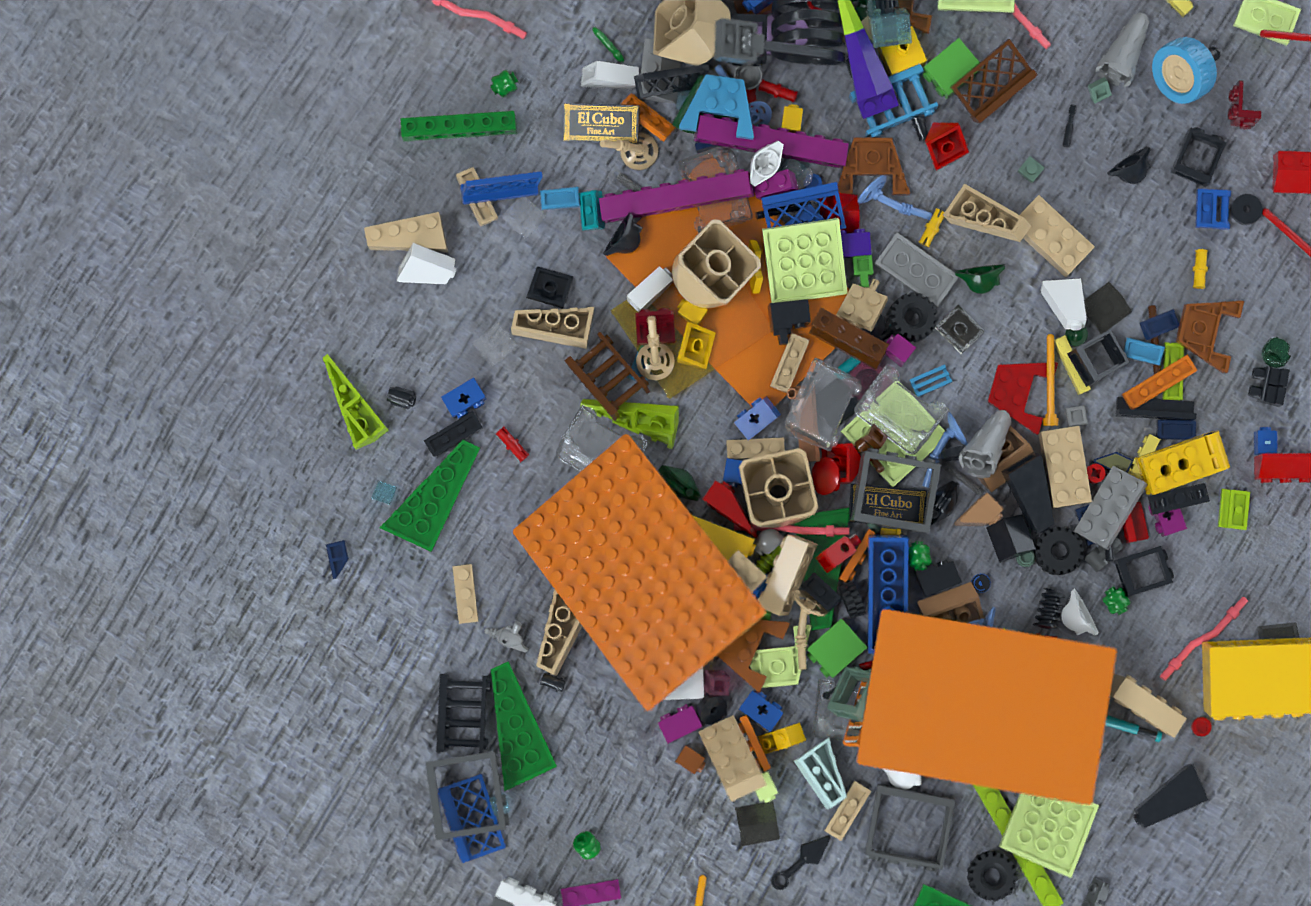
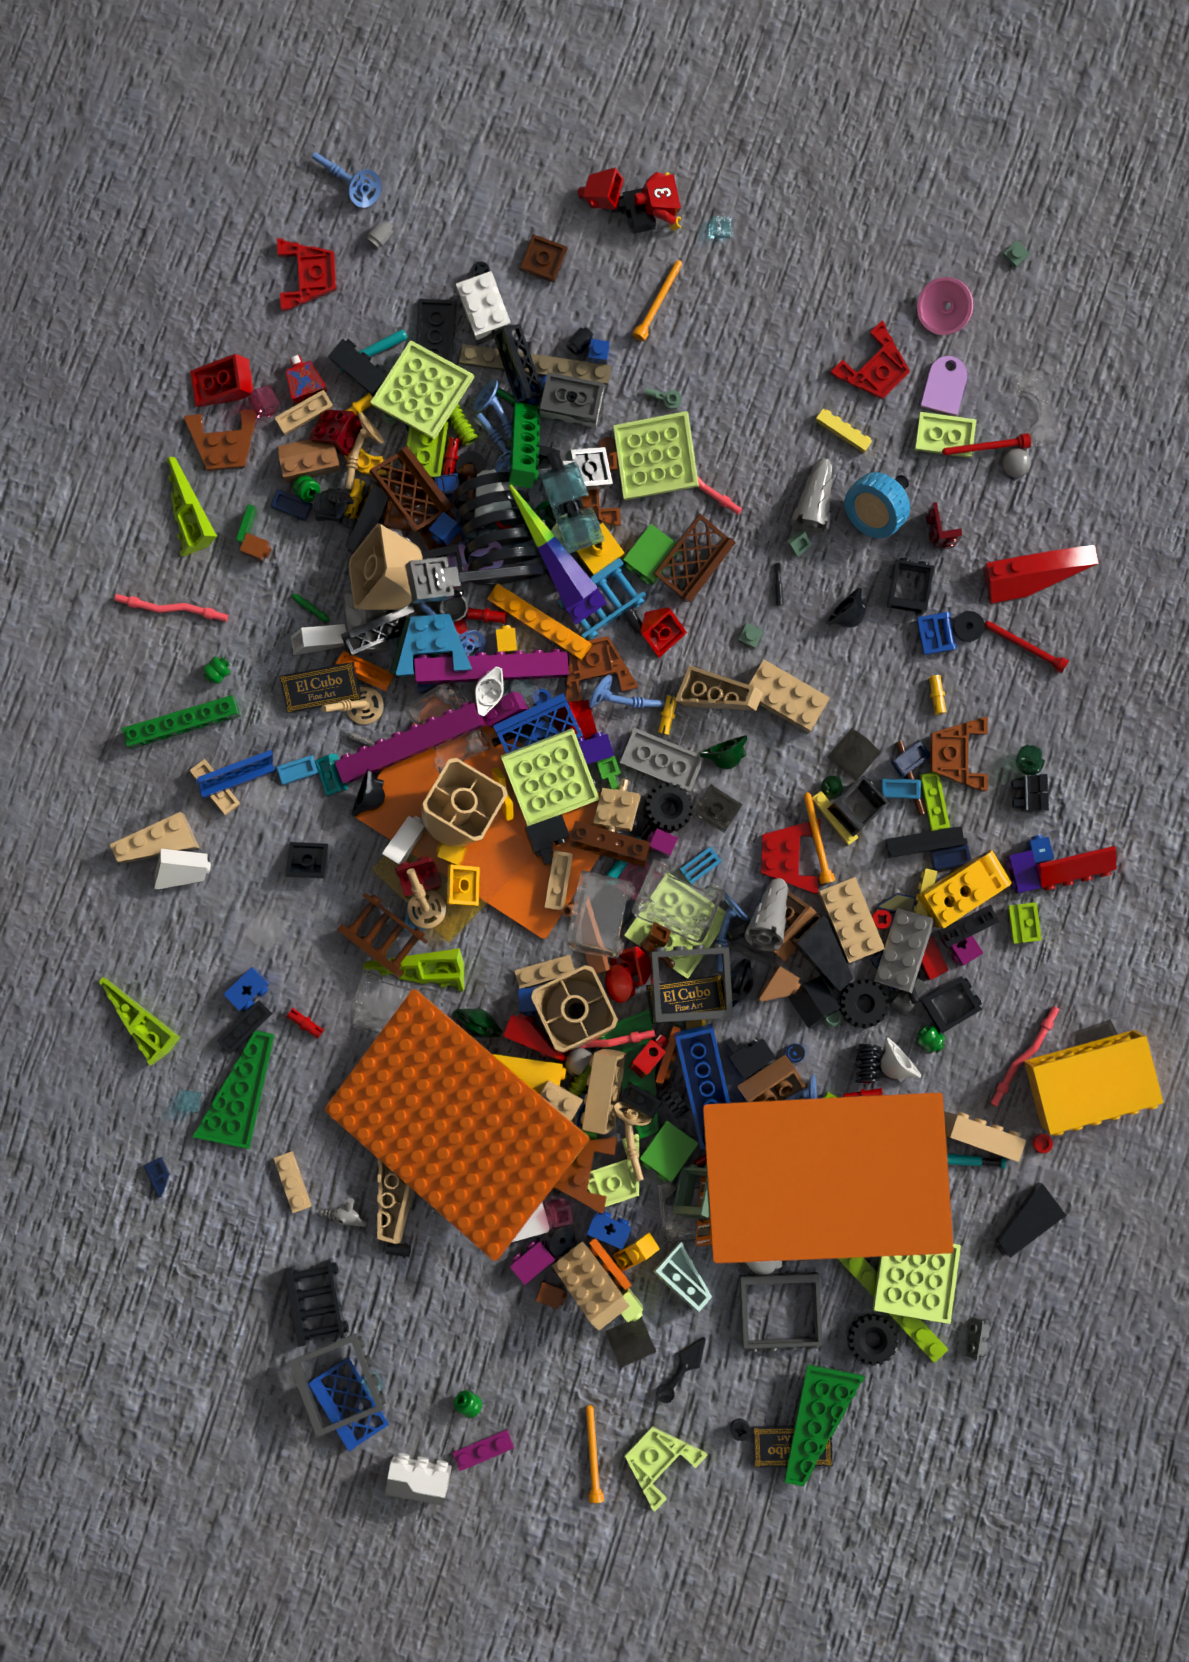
camera: 15 degrees left, 0 degrees up
black brick [387,386,416,410] -> none
green wing [491,661,557,791] -> none
tan wedge [511,307,594,349] -> none
brick [734,397,781,440] -> none
tan plate [824,781,871,841] -> none
green piece [908,541,932,571] -> none
white slope [1041,279,1087,330] -> none
light grey tile [1065,405,1088,427] -> none
orange tile [1122,354,1198,409] -> none
none -> light orange plate [487,583,592,661]
none -> dark purple brick [1005,850,1041,894]

